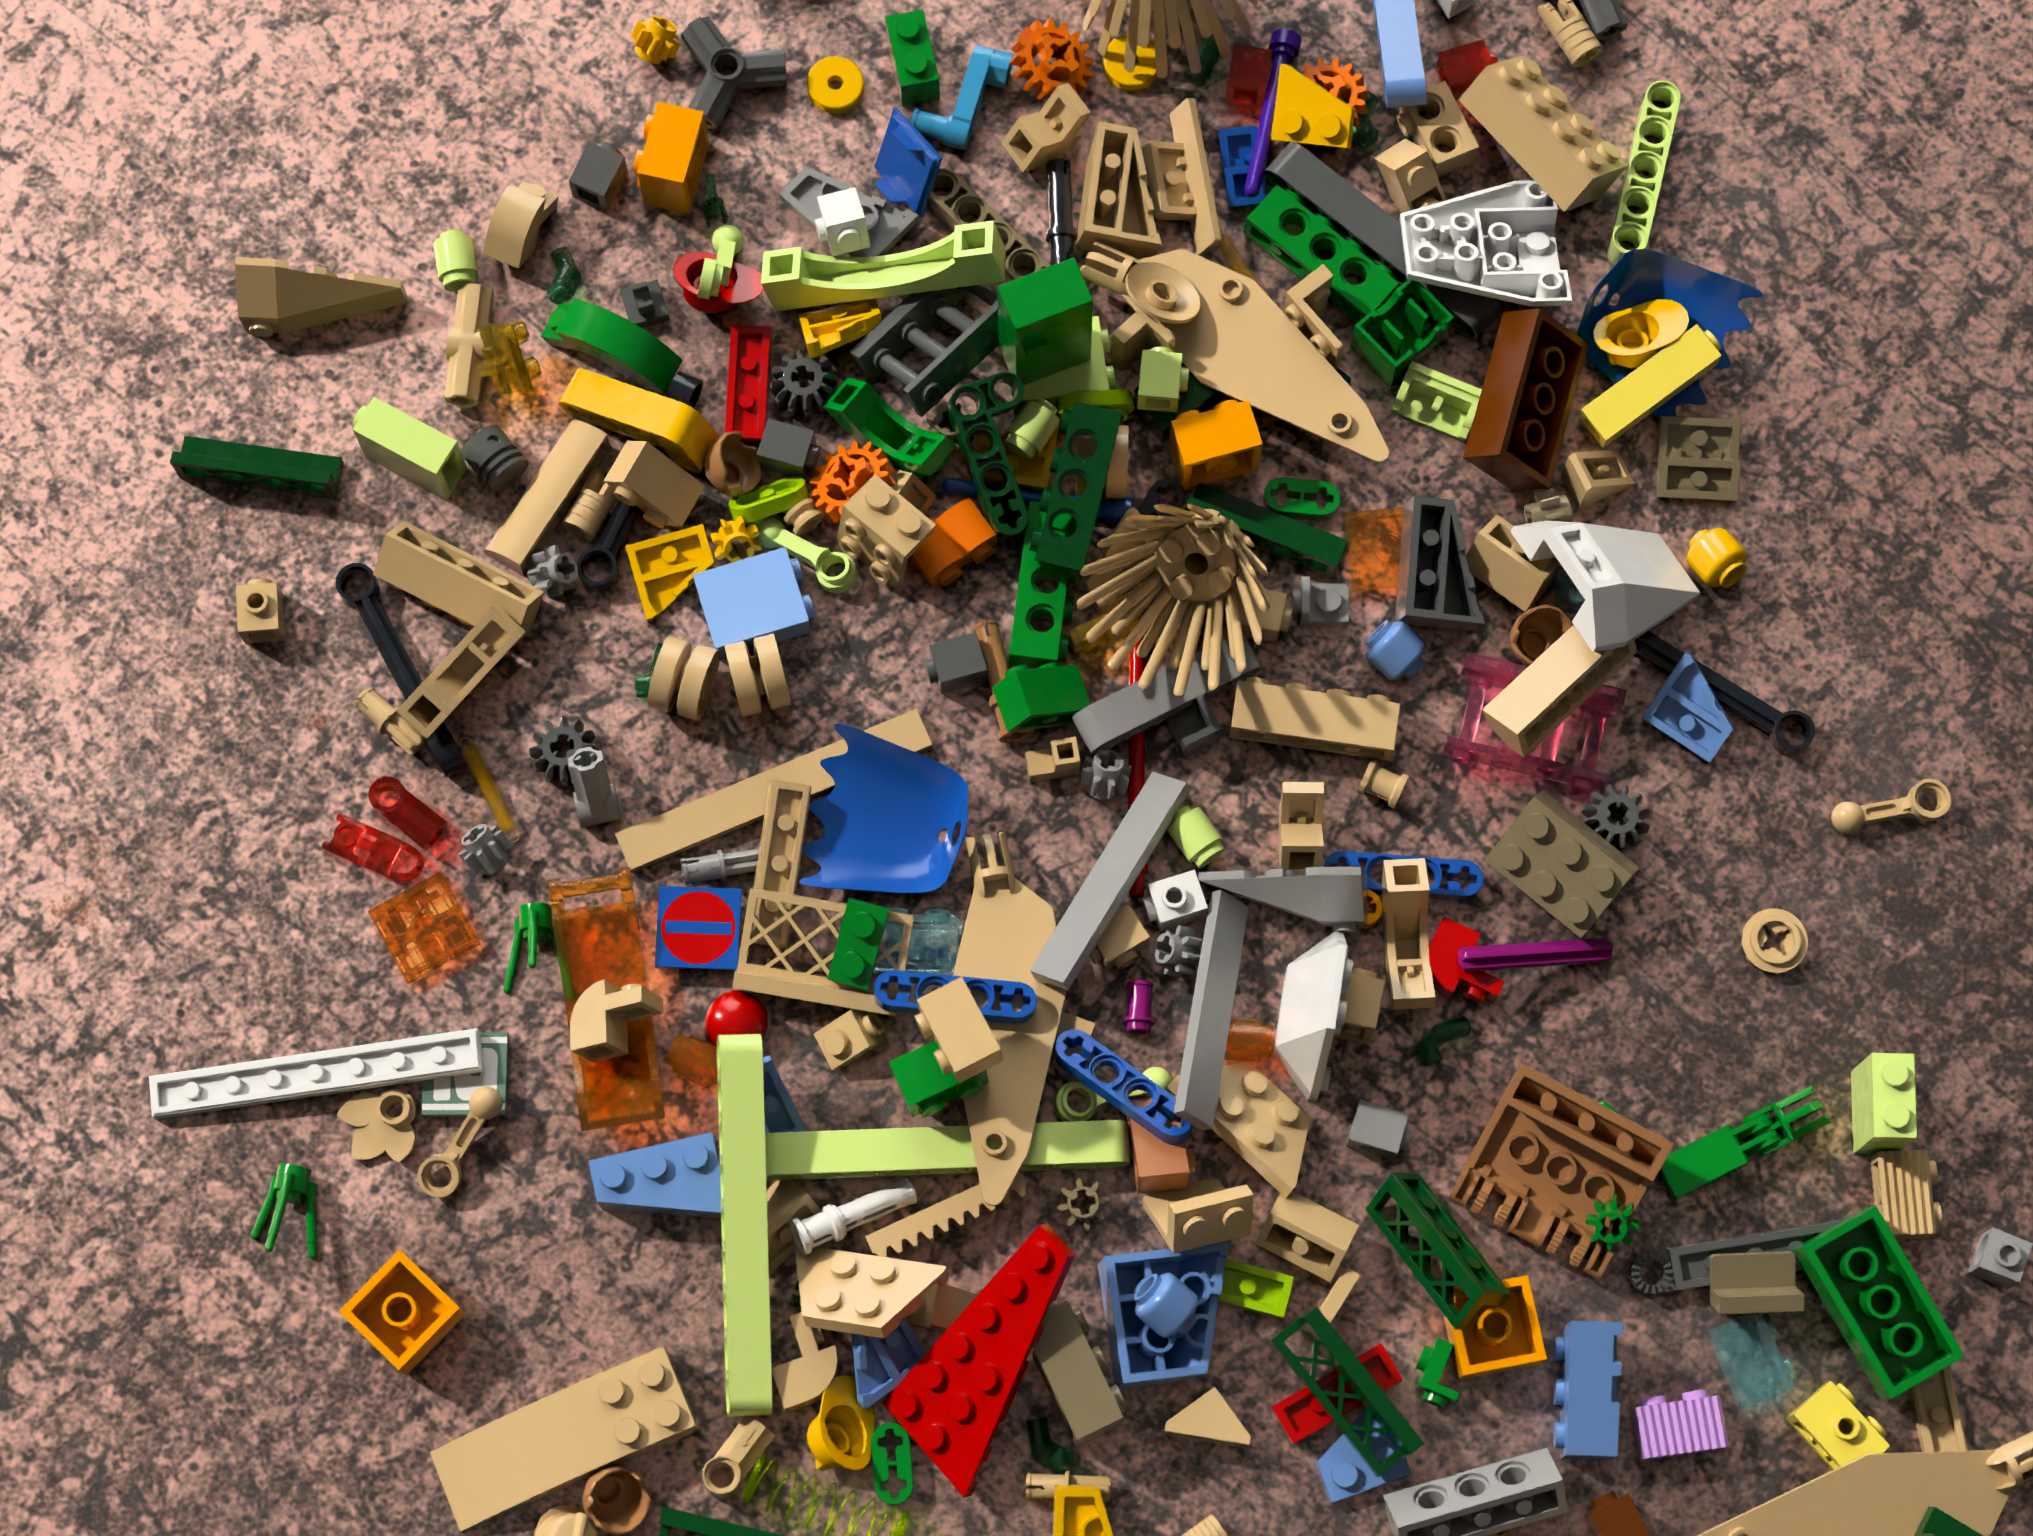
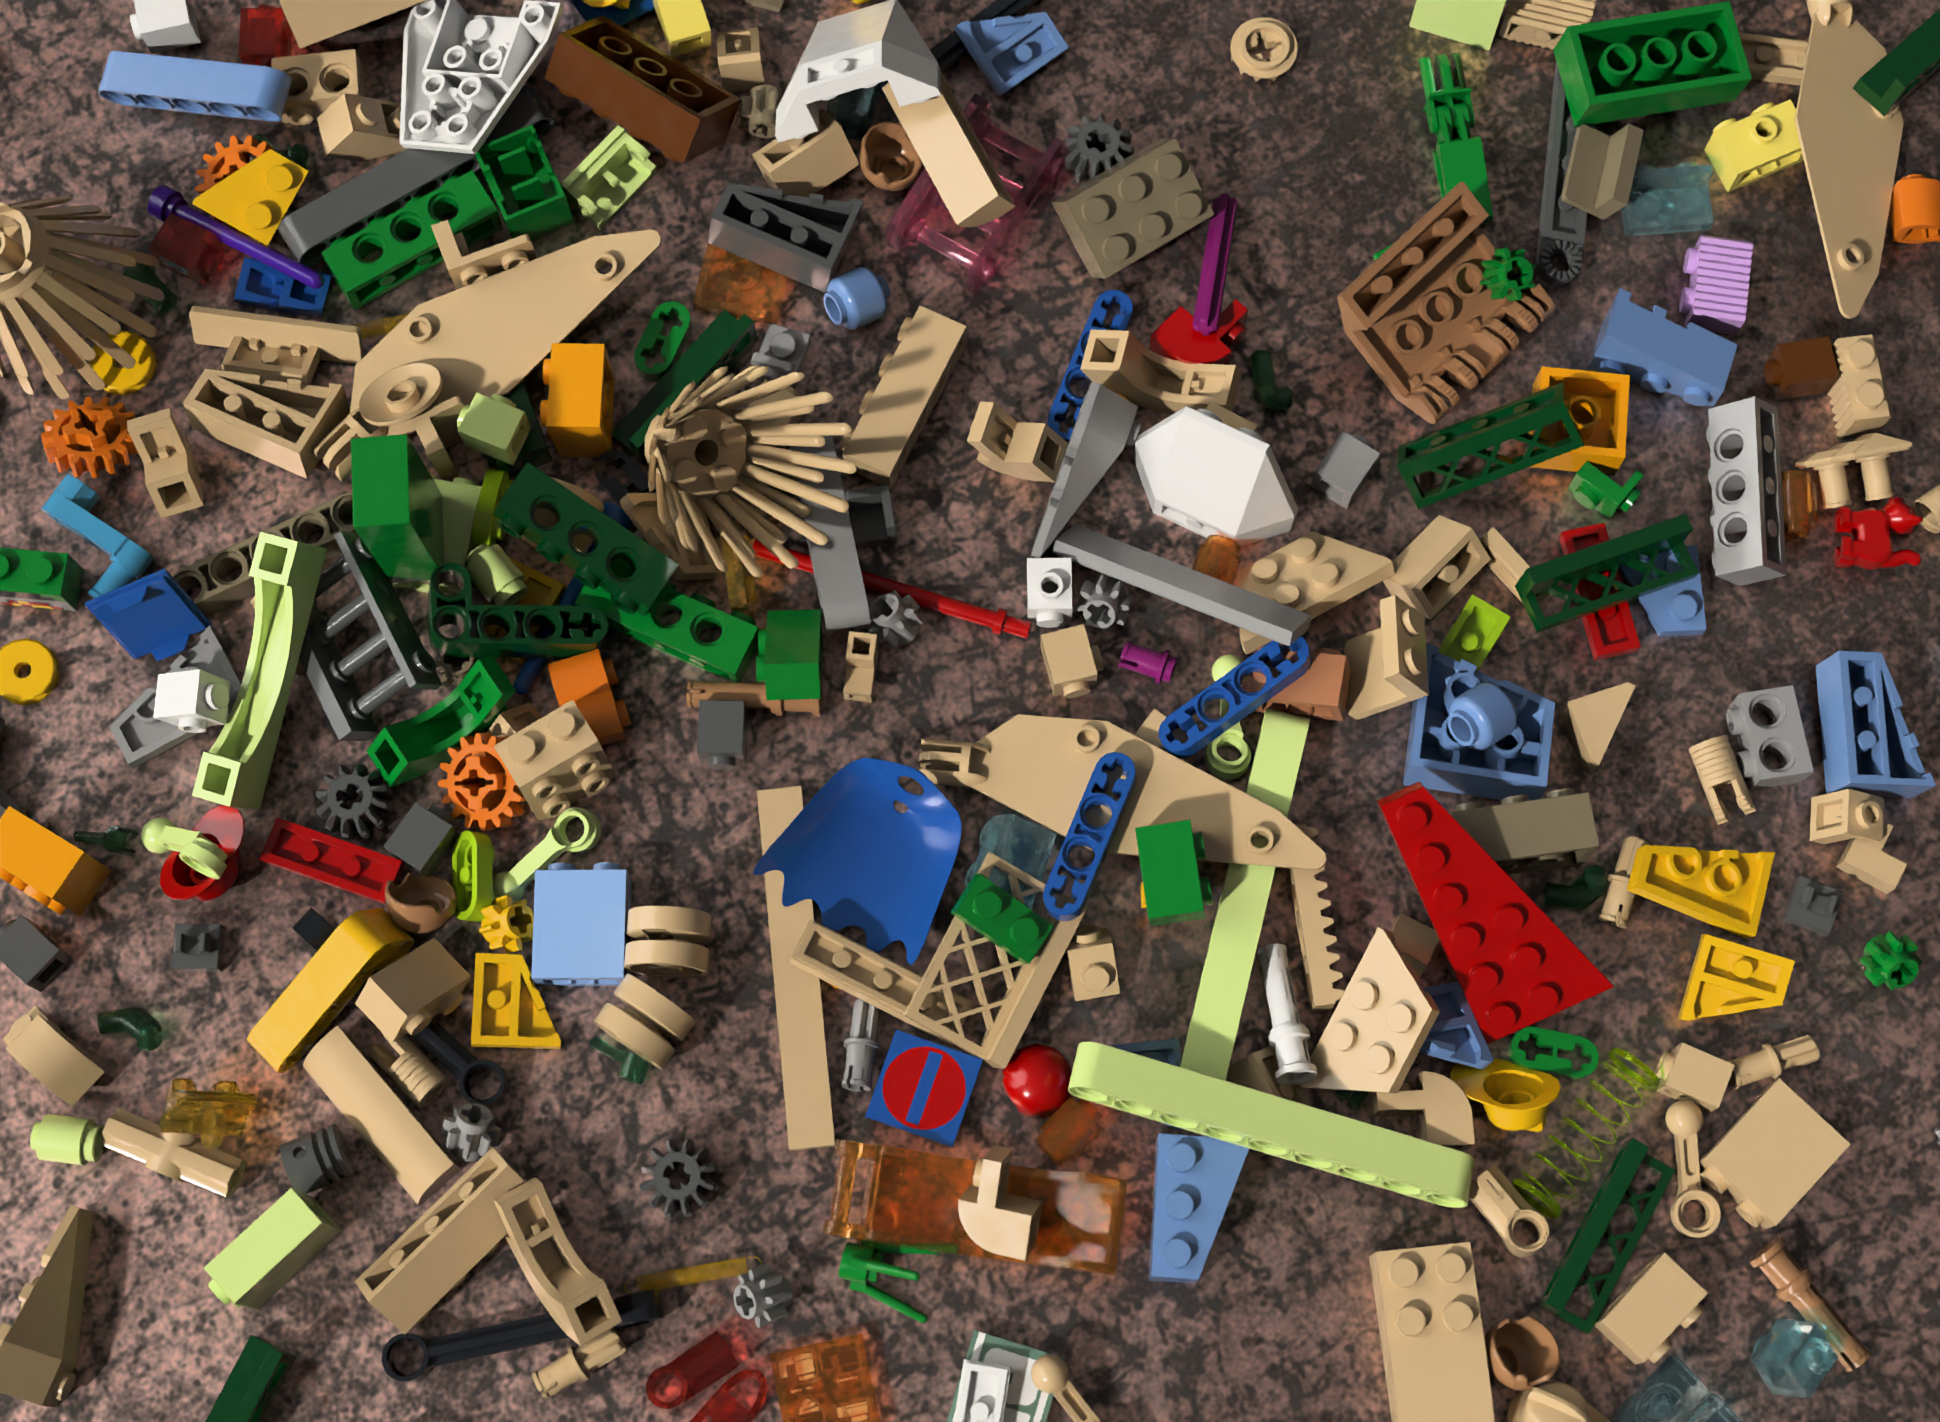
camera: 70 degrees left, 0 degrees up
green arch [540,299,683,393] -> none
light grey piece [567,747,621,828] -> none
tan bush [784,498,824,536] -> none
yellow wing [798,298,882,358] -> none
tan brick [914,977,1003,1084] -> none
light grey tile [1030,772,1190,990] -> none
black pin [1046,158,1077,266] -> none
dark tan gear [1057,1178,1109,1233] -> none
yellowish green brick [1167,805,1225,868] -> none
tan bush [1357,759,1409,809] -> none

